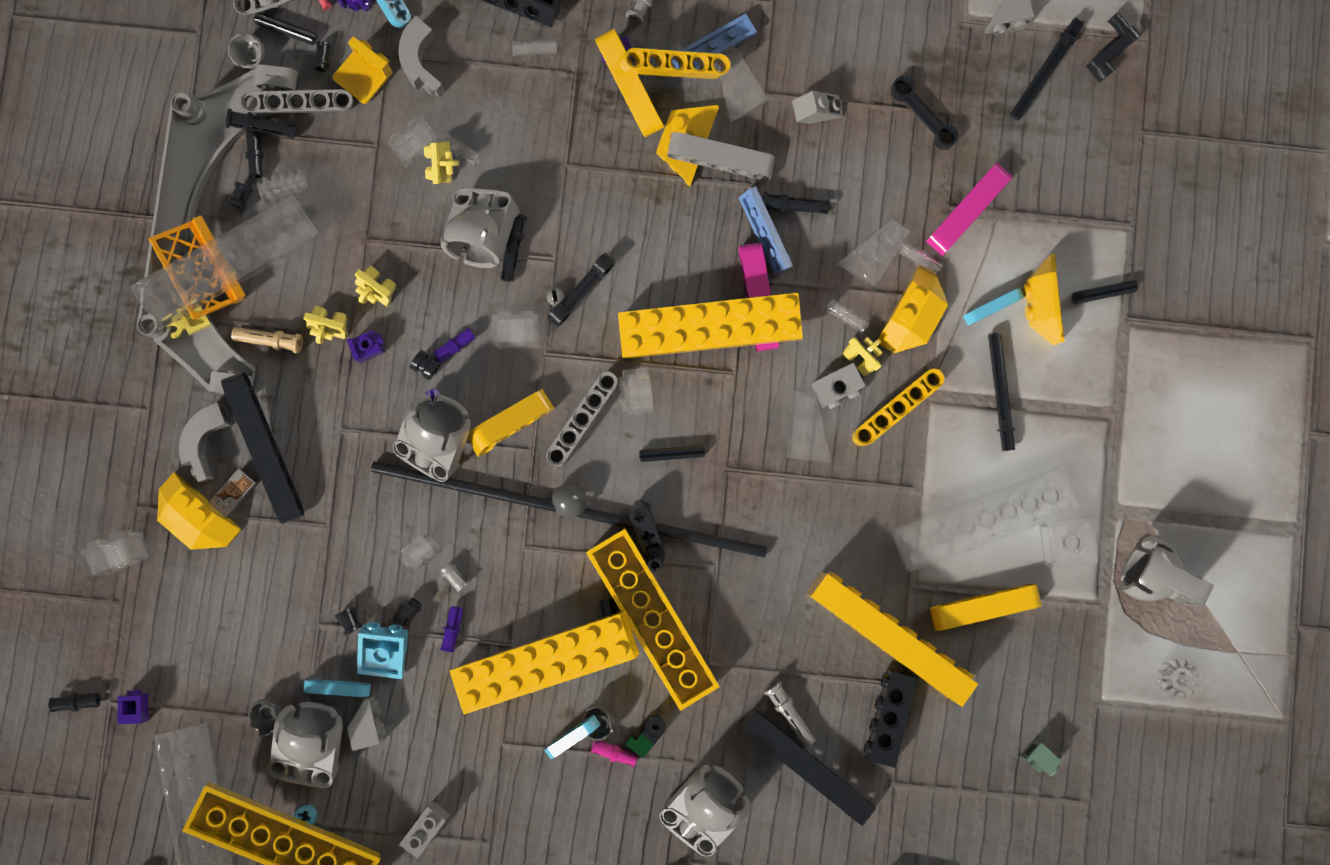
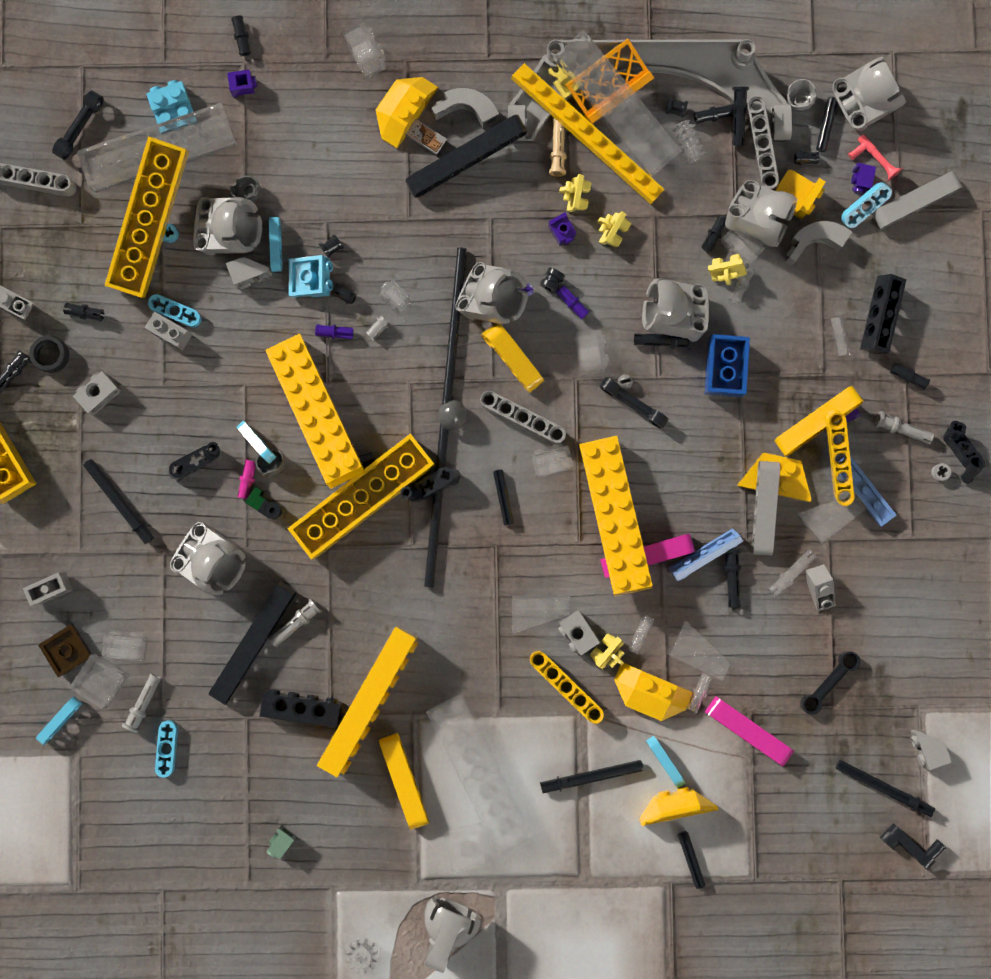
camera: 90 degrees right, 0 degrees up
none -> medium azure plate [146,80,197,133]
none -> medium azure beam [148,294,202,328]
none -> black beam [169,442,220,481]
none -> yellow plate [511,63,664,204]
none -> black axle [701,215,726,253]
none -> blue brick [704,334,750,397]
none -> light grey piece [725,180,798,247]
none -> clear pin [768,549,817,598]

